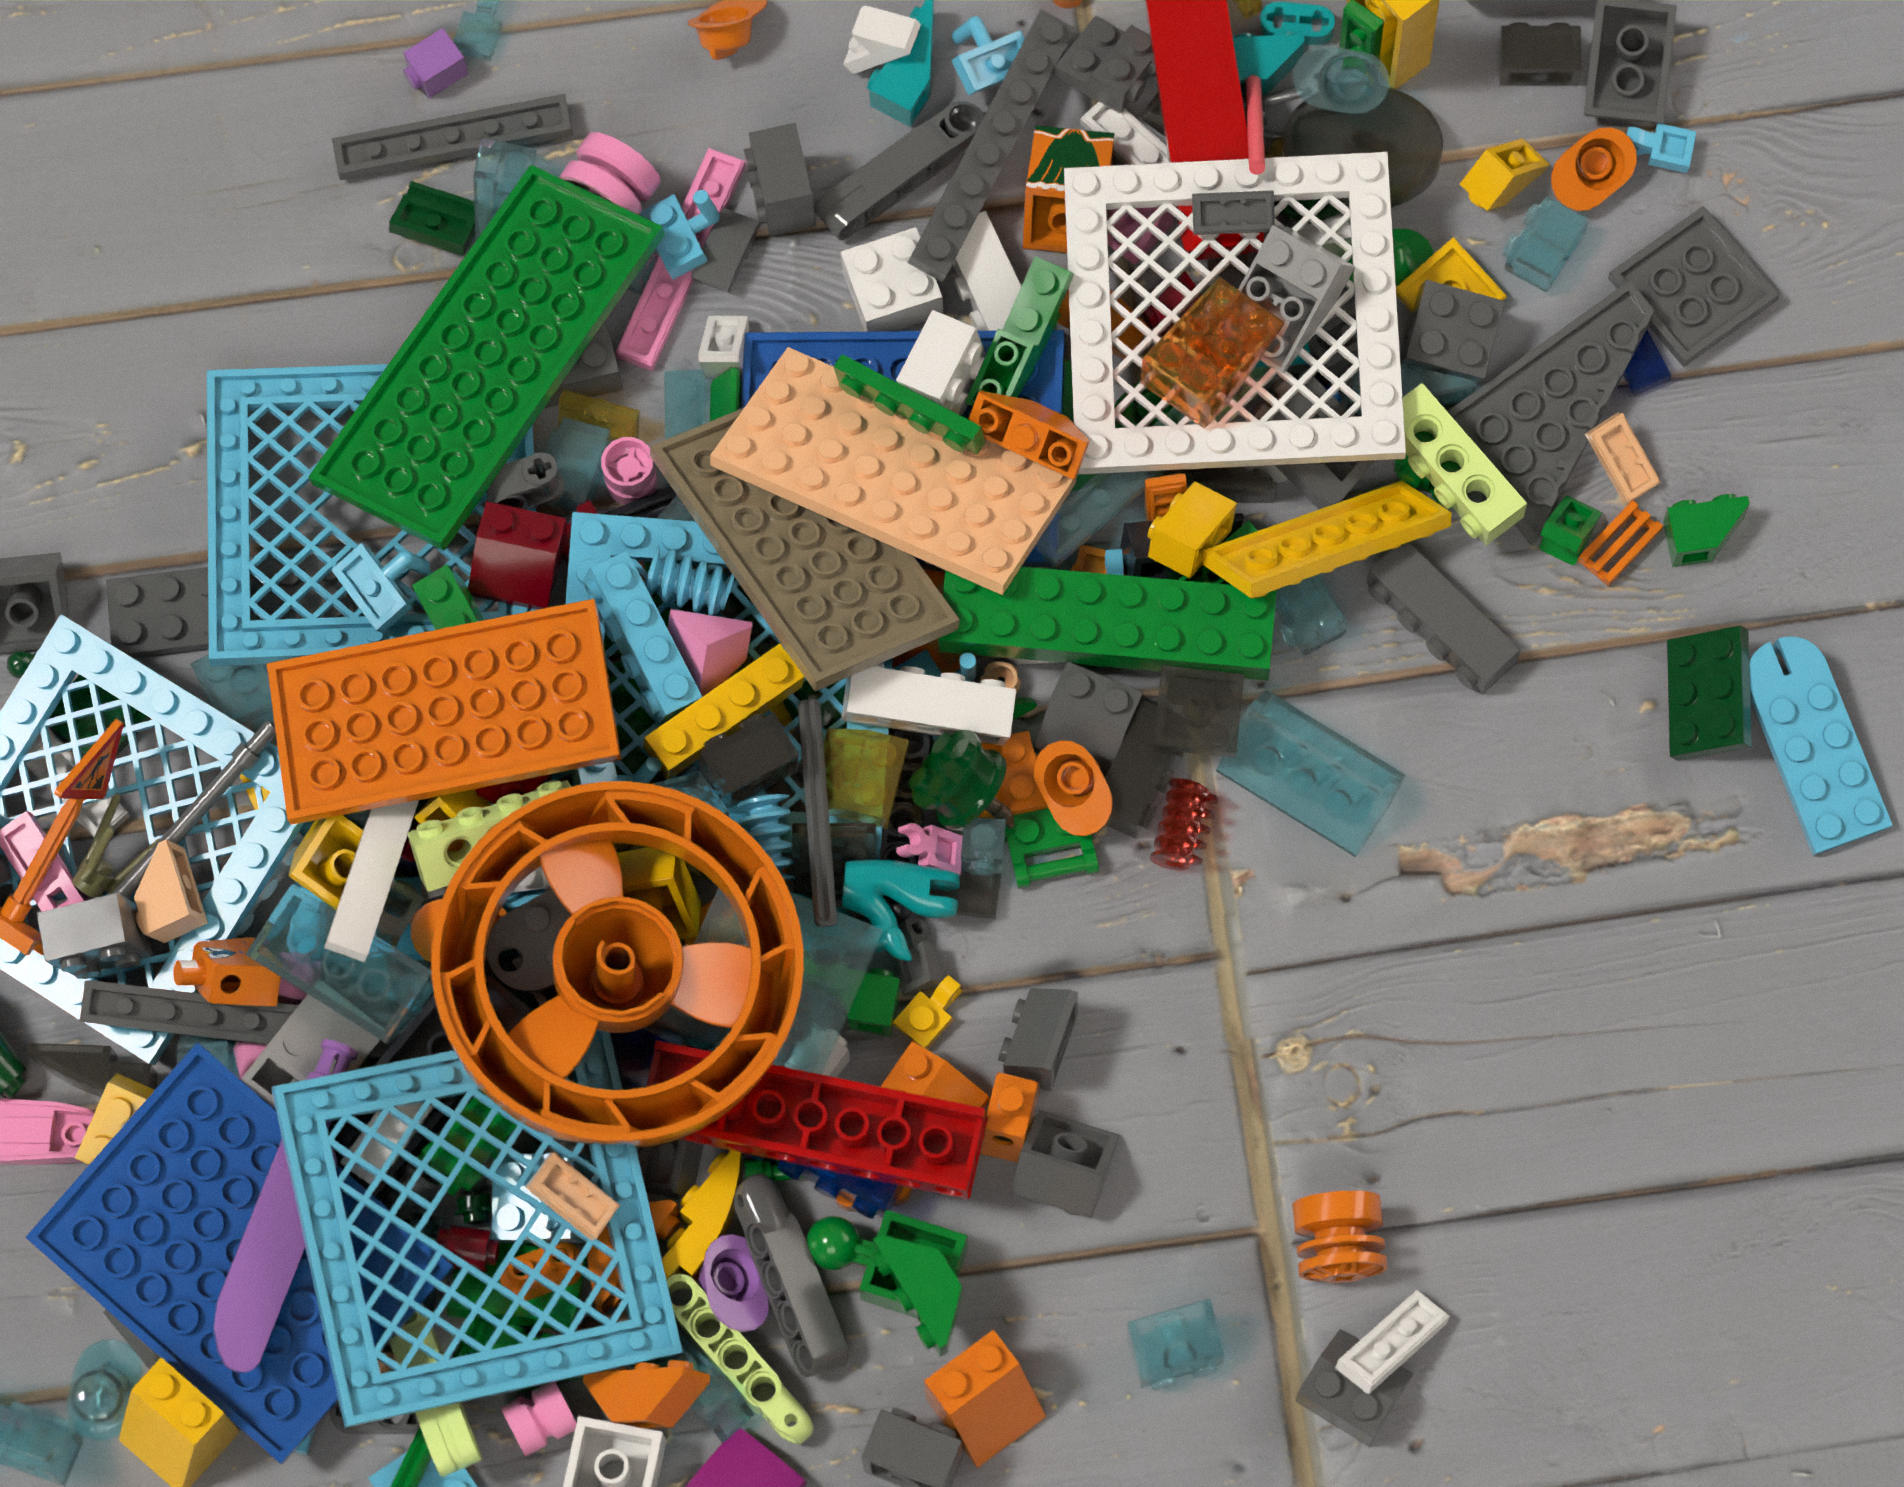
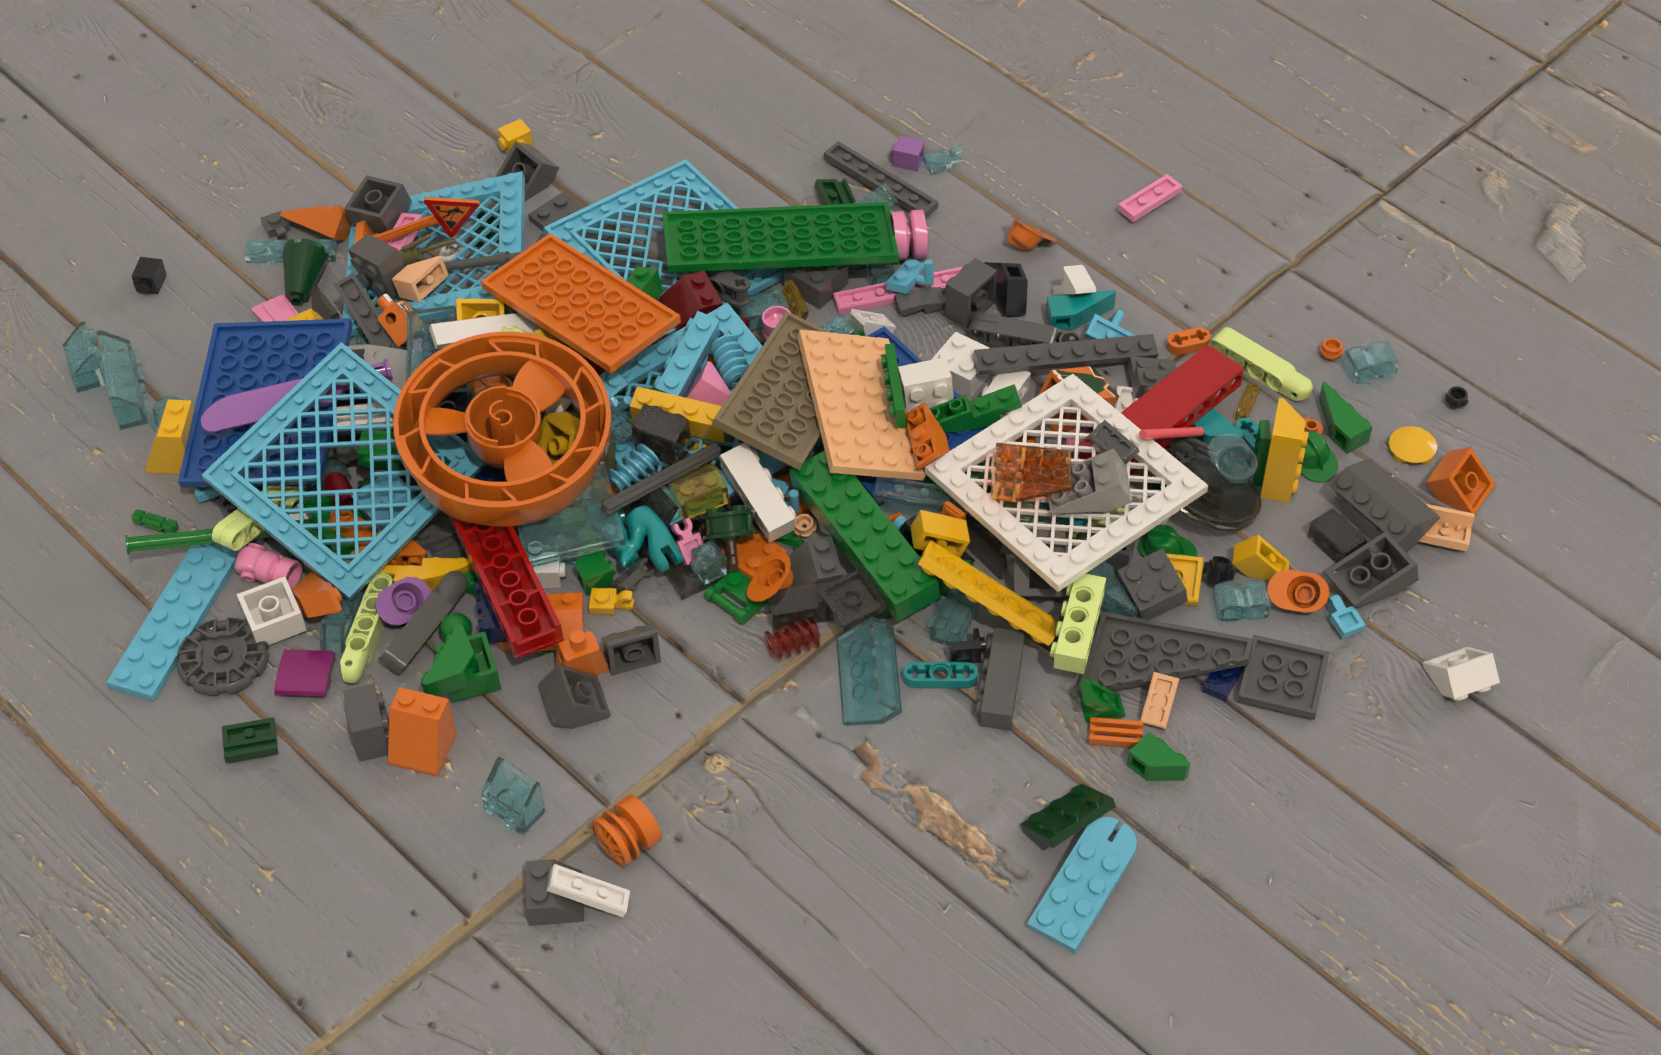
camera: 50 degrees right, 20 degrees down
medium azure plate [331,543,430,633] -> none
light nougat plate [525,1152,620,1241] -> none
none -> bright pink head [234,543,266,582]
none -> teal beam [903,662,978,688]
none -> black bracket [949,628,986,664]
none -> black slope [984,262,1028,316]
none -> black gear [1202,556,1236,587]
none -> white slope [1422,647,1500,701]

